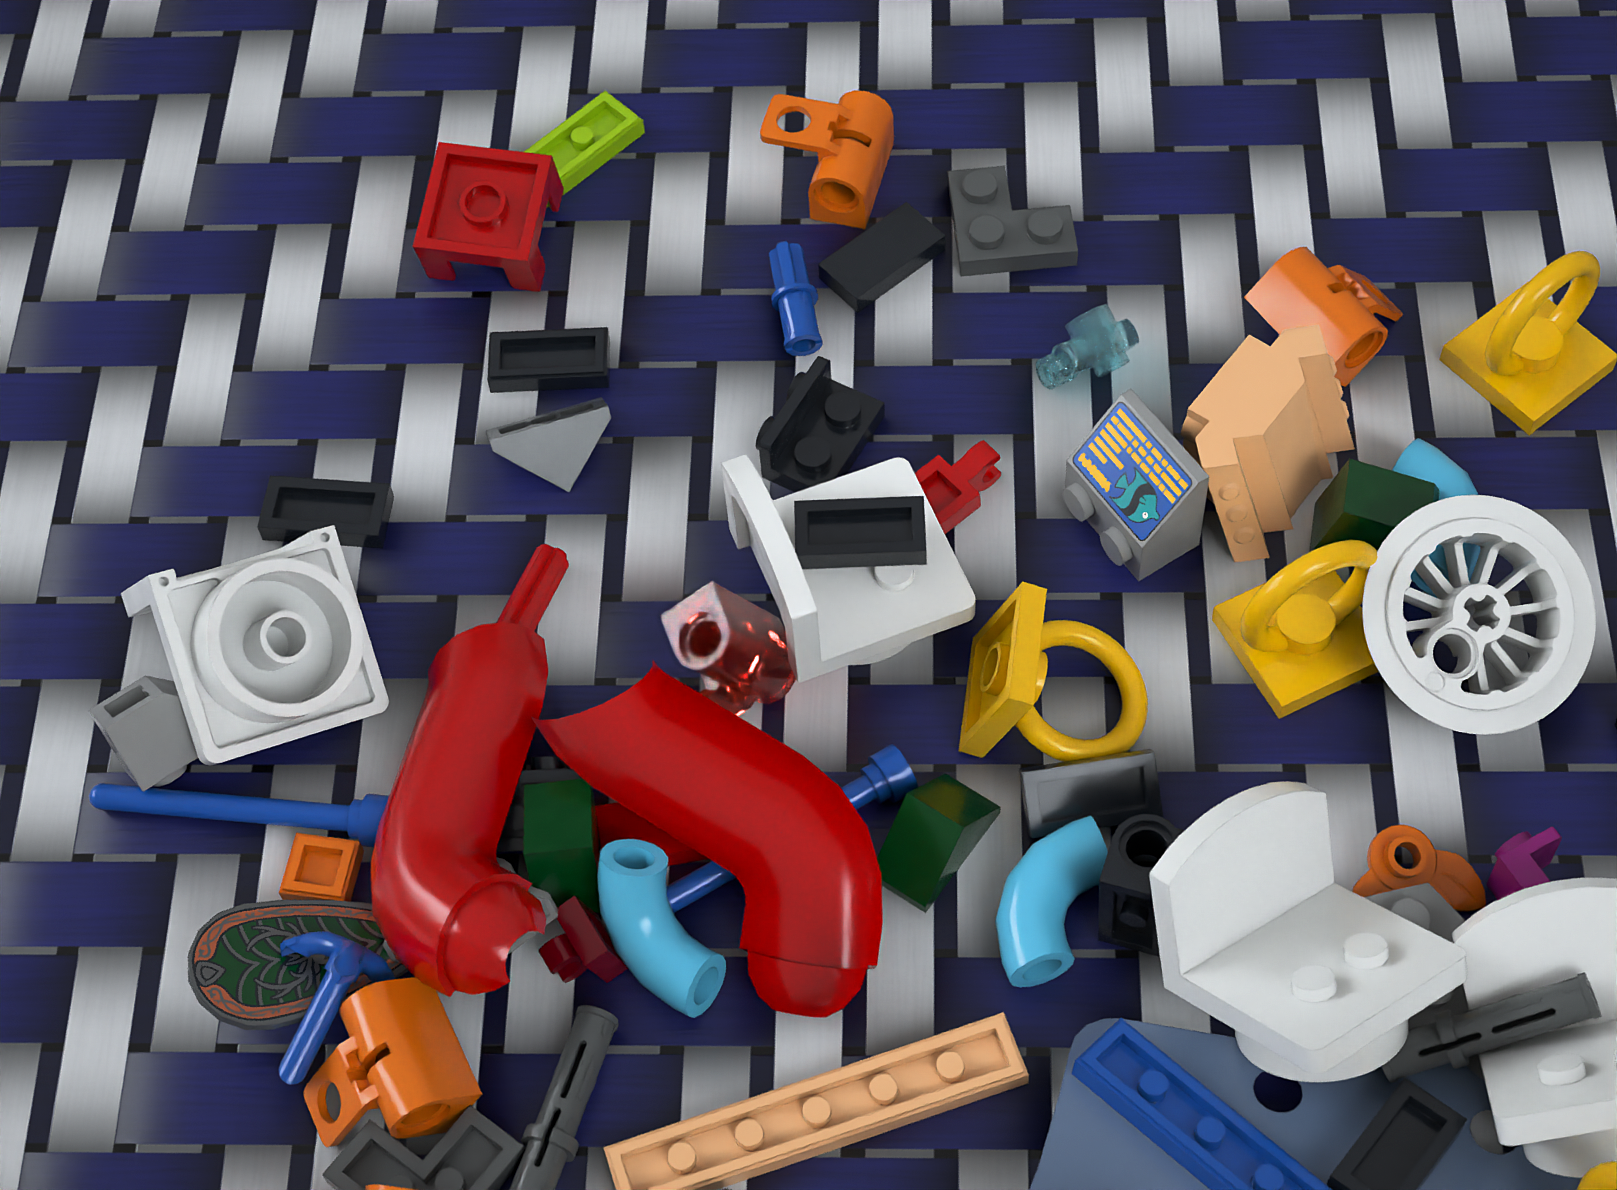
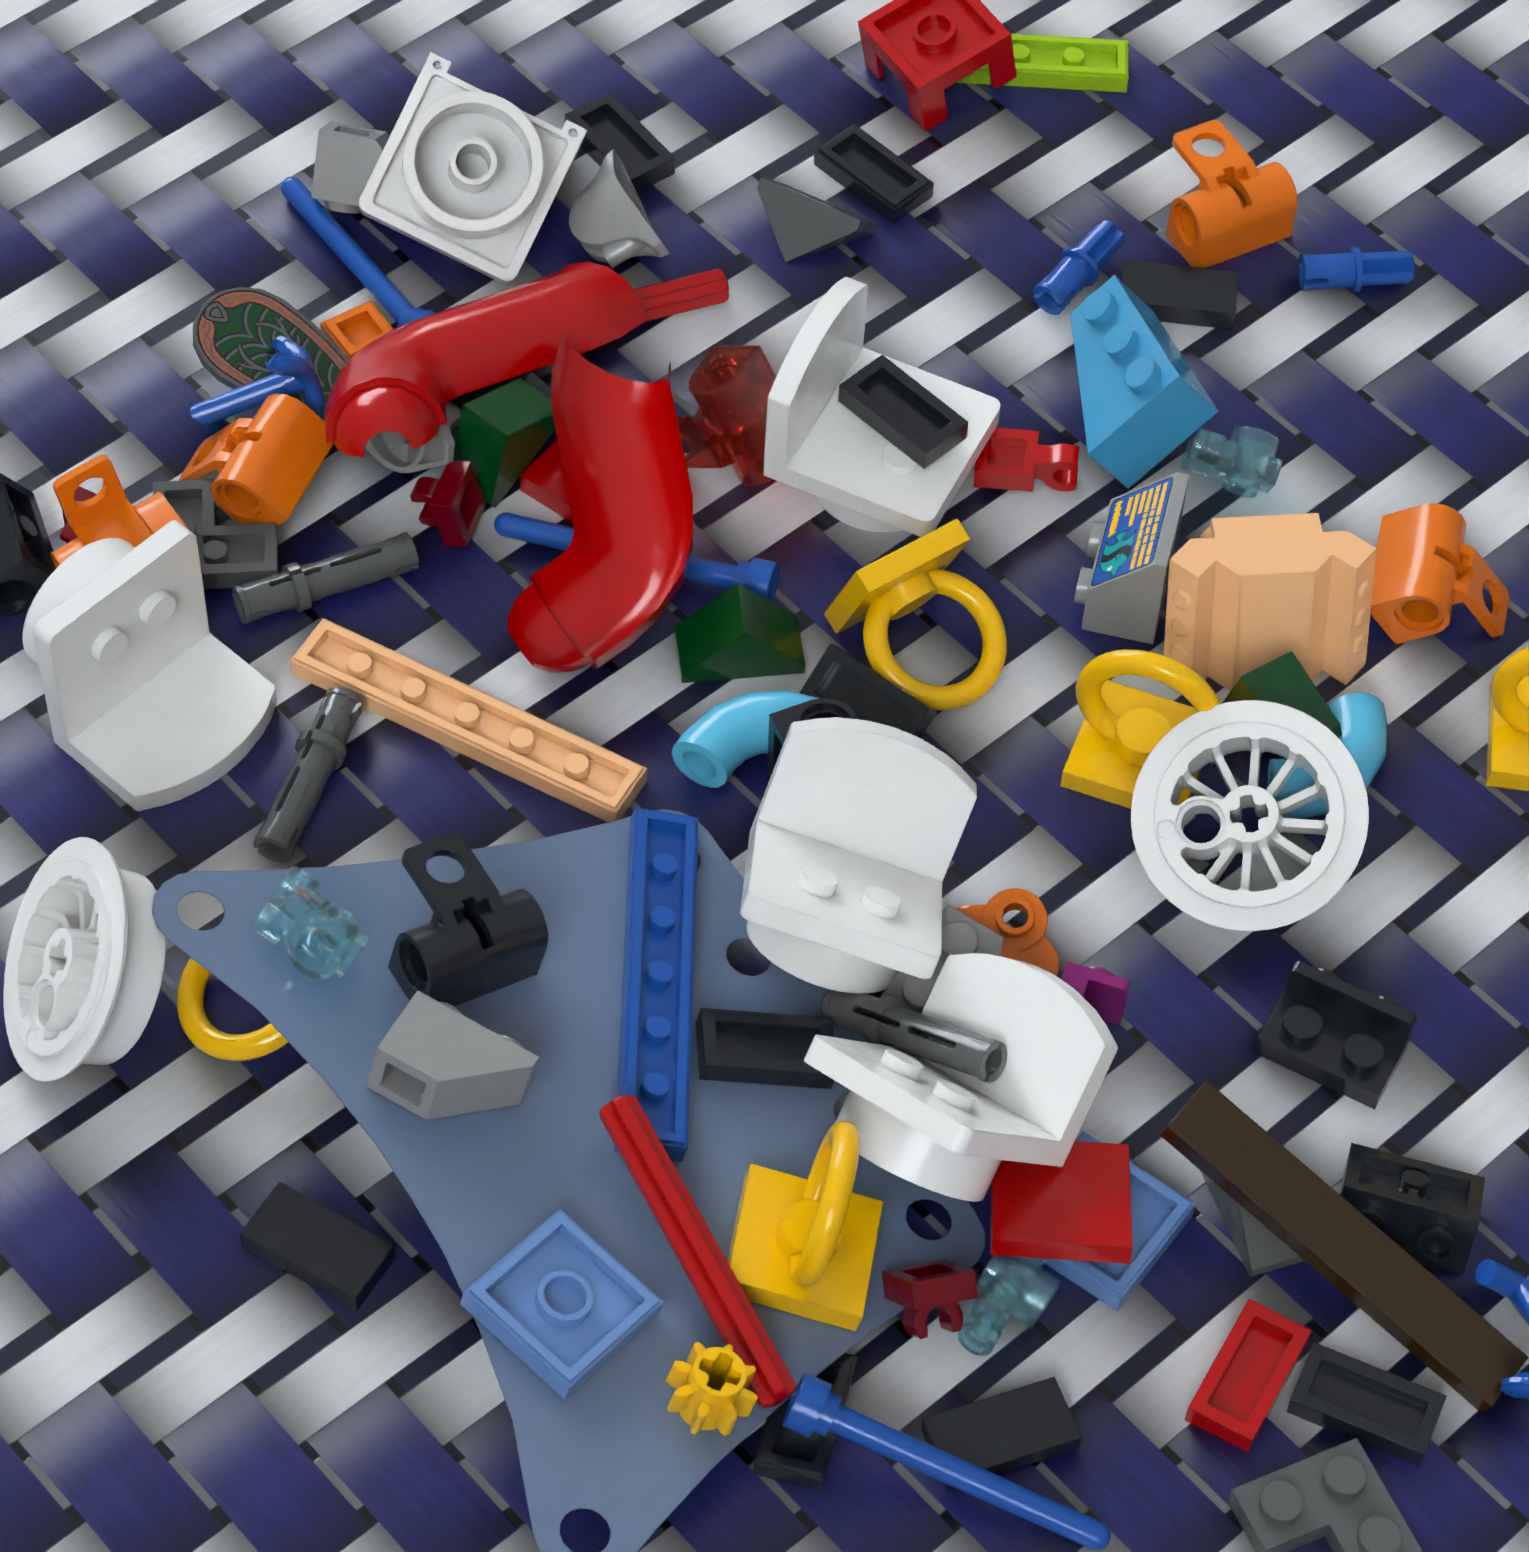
camera: 40 degrees right, 5 degrees down
medium azure cylinder [598,839,726,1018] -> none
black bracket [756,356,885,493] -> none
dark grey plate [948,166,1078,276] -> none
none -> light grey hat [569,149,670,268]
none -> dark azure wedge [1070,275,1219,489]
none -> blue axle [1298,247,1415,293]

